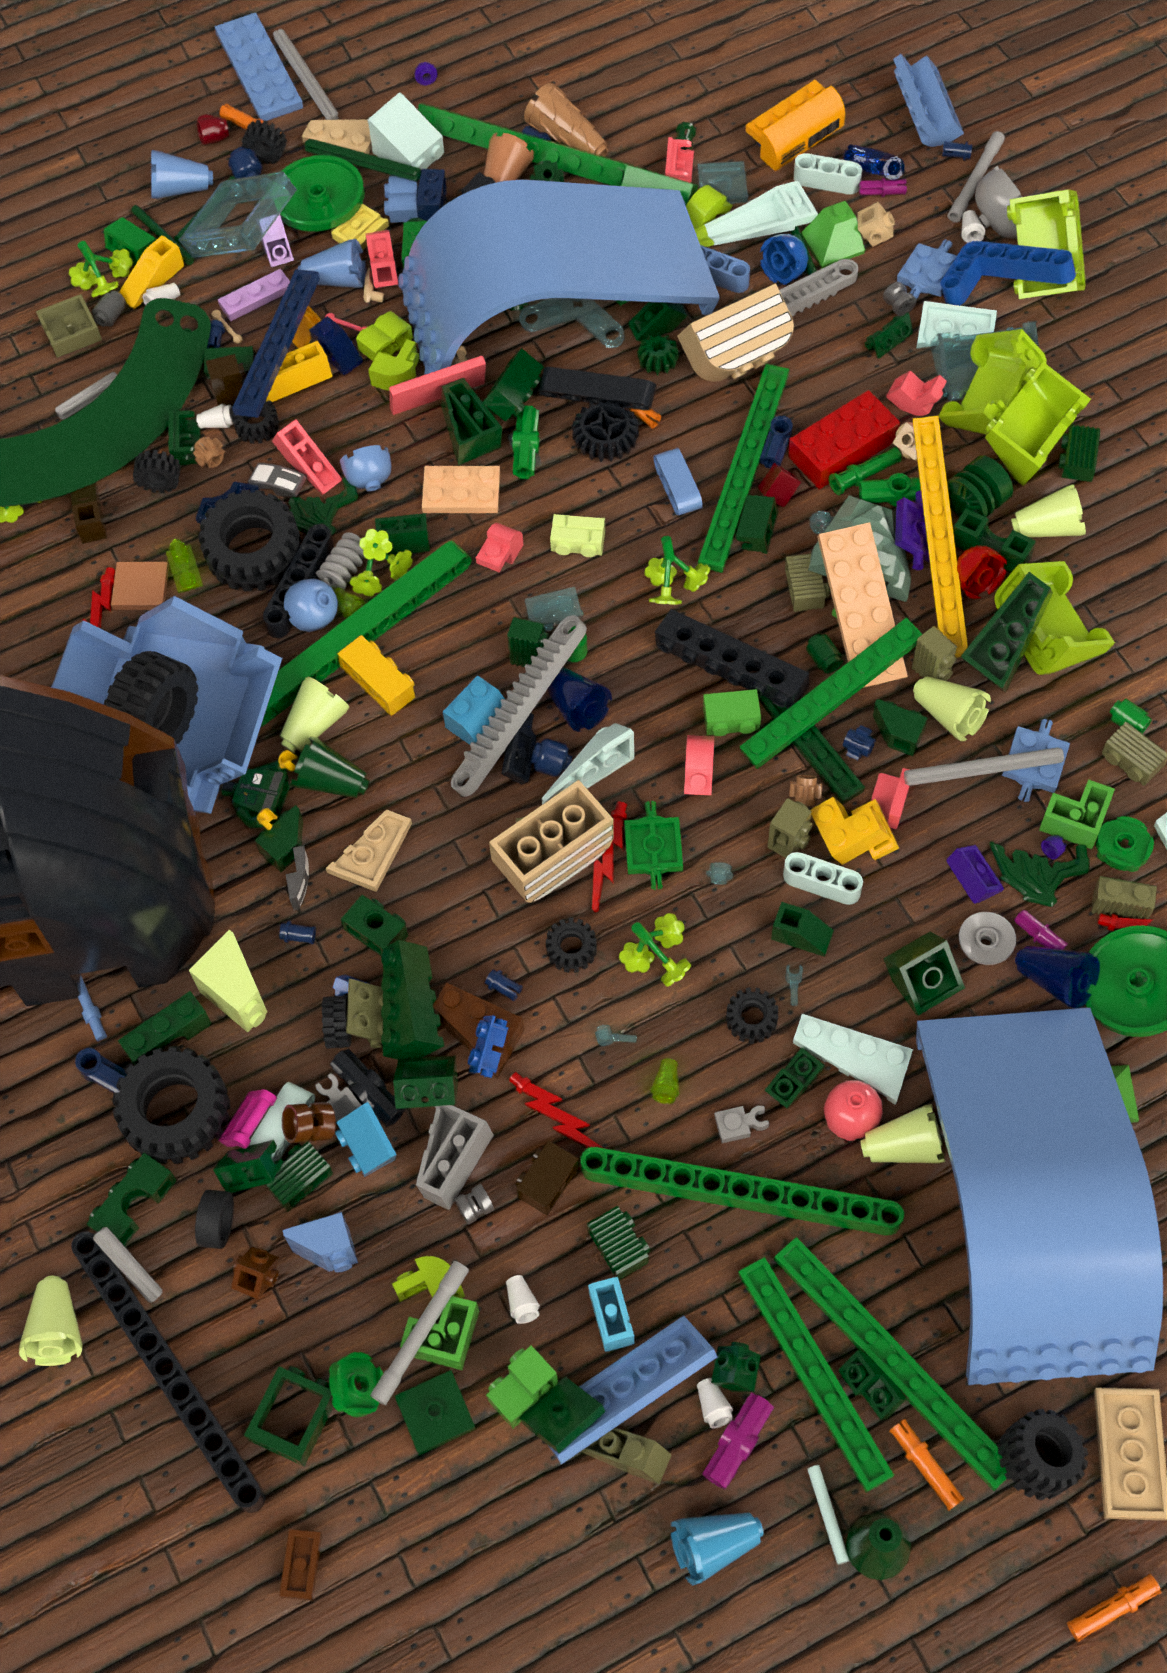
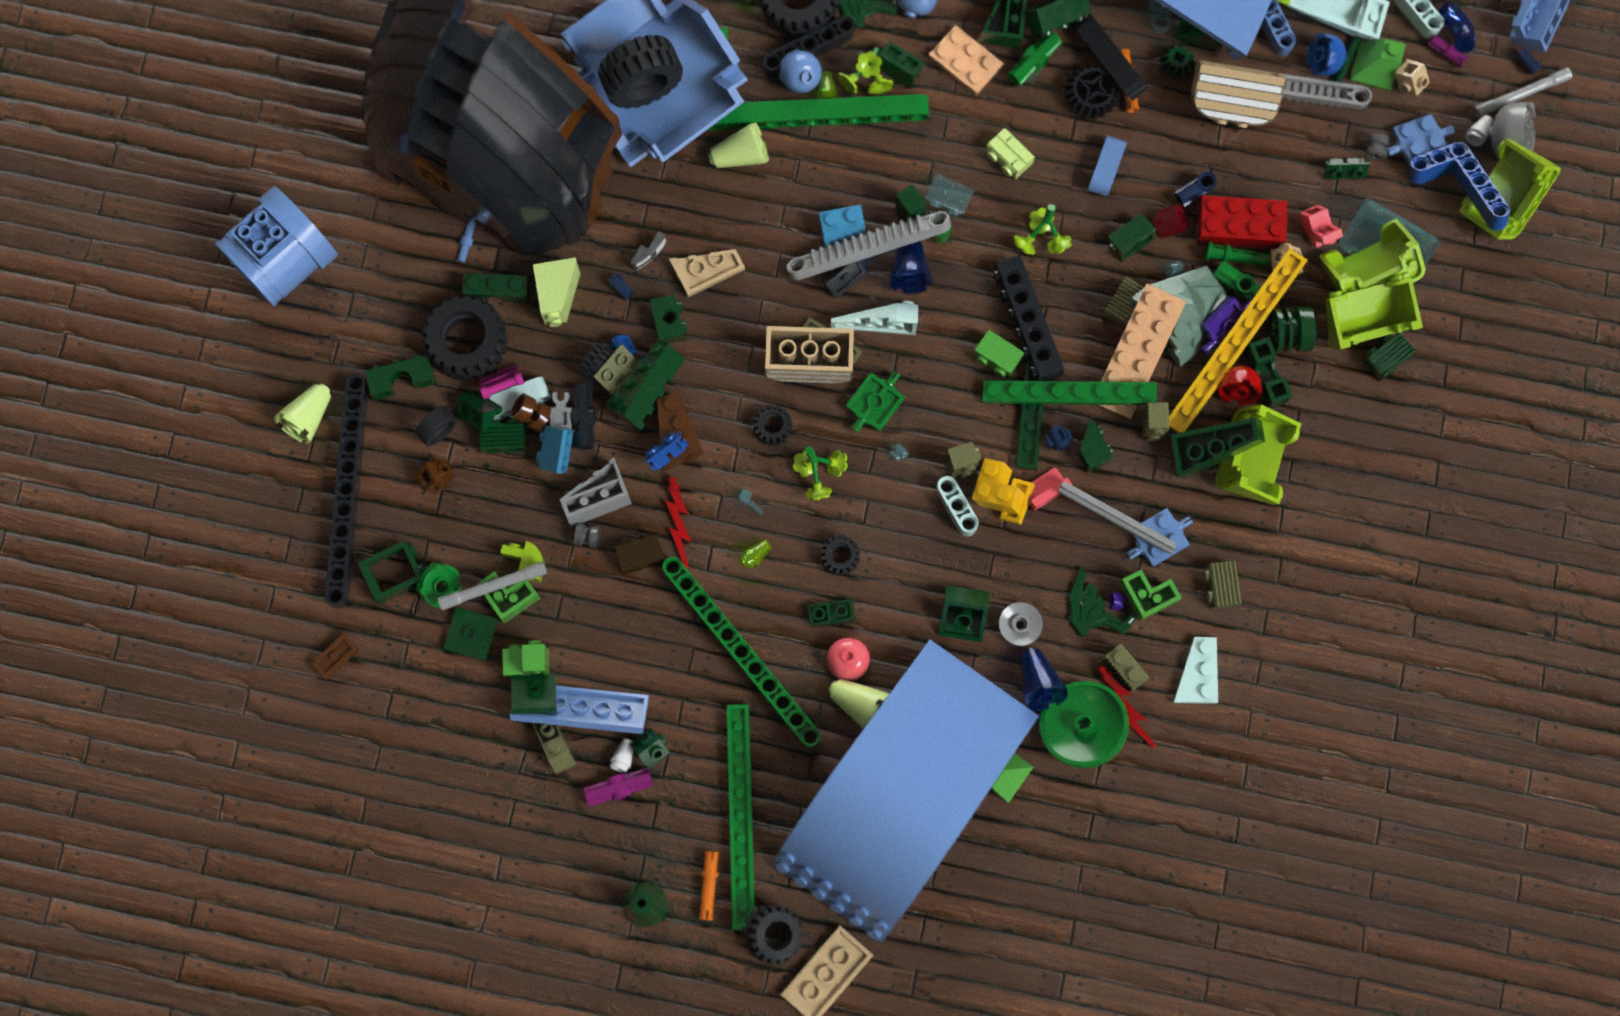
camera: 35 degrees right, 15 degrees up
dark blue piece [75,1048,127,1094] -> none
light grey axle [93,1227,162,1303] -> none
dark green torso [222,750,297,830] -> none
dark green slope [255,805,303,872] -> none
medium blue slope [283,1212,358,1272] -> none
dark green cone [291,736,370,798] -> none
light grey piece [316,532,366,590] -> none
yellow brick [337,635,415,716] -> none
dark green window [393,1056,458,1109] -> none
coral brick [476,522,524,572] -> none
dark blue pin [485,969,523,1002] -> none
white cone [506,1275,540,1324] -> none
dark blue head [531,738,572,777] -> none
dark green brick [587,1206,651,1280] -> none
medium azure brick [588,1277,634,1352] -> none
red piece [592,801,627,913] -> none
dark azure cone [671,1513,763,1585] -> none
coral brick [684,735,715,795] -> none
green plate [698,364,789,573] -> none
light grey plate [714,1106,769,1143] -> none
green plate [738,1257,894,1493] -> none
dark green slope [771,902,834,957] -> none
clear light blue hand [785,964,803,1006] -> none
medium nougat gear [789,775,823,806] -> none
light aqua wing [793,1014,913,1105] -> none
dark green brick [806,634,843,674] -> none
light aqua bar [807,1465,850,1565] -> none
dark green slope [838,1350,907,1420] -> none
yellowish green cone [913,676,991,741] -> none
light aqua wing [916,301,997,349] -> none
dark purple slope [946,845,1004,904] -> none
yellowish green cone [1011,484,1086,537] -> none
magenta axle [1014,910,1068,957] -> none
green plate [1096,816,1154,872] -> none
green brick [1109,698,1152,734] -> none

